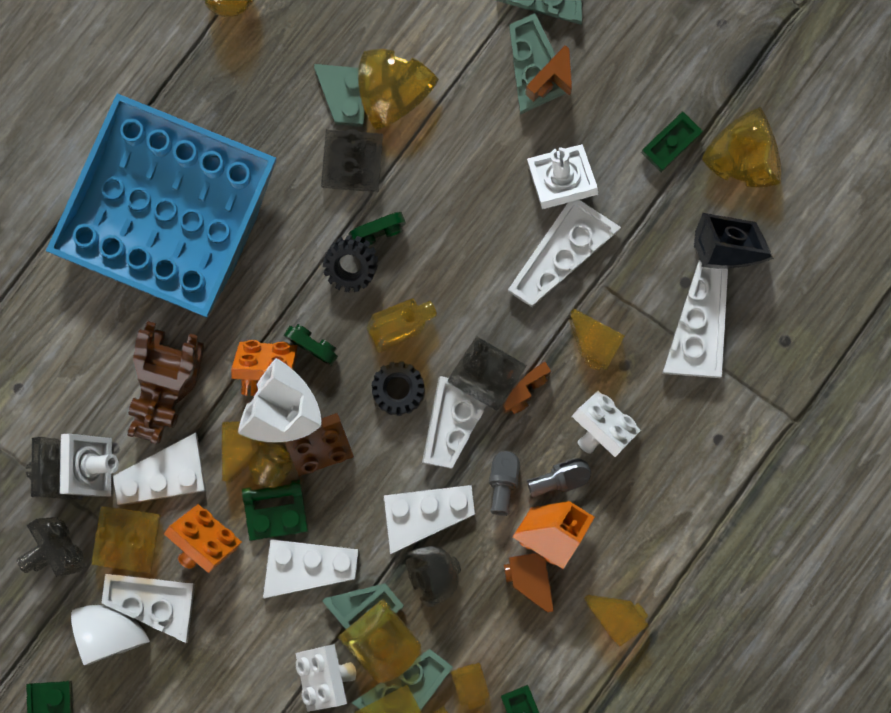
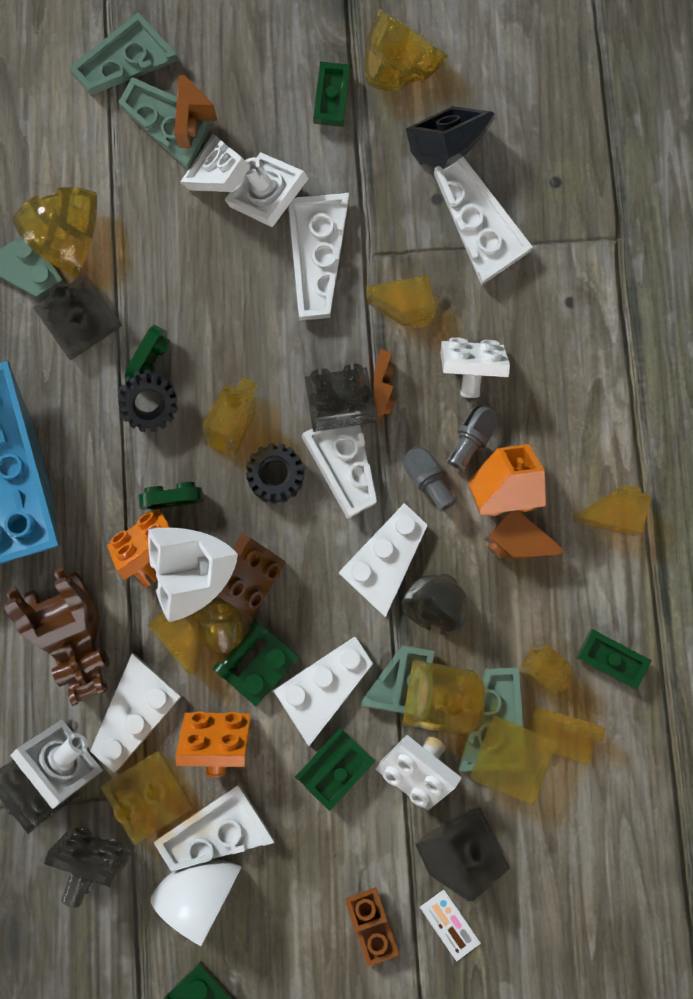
camera: 45 degrees left, 0 degrees up
none -> white wing [180,134,250,192]
none -> dark green plate [295,727,375,811]

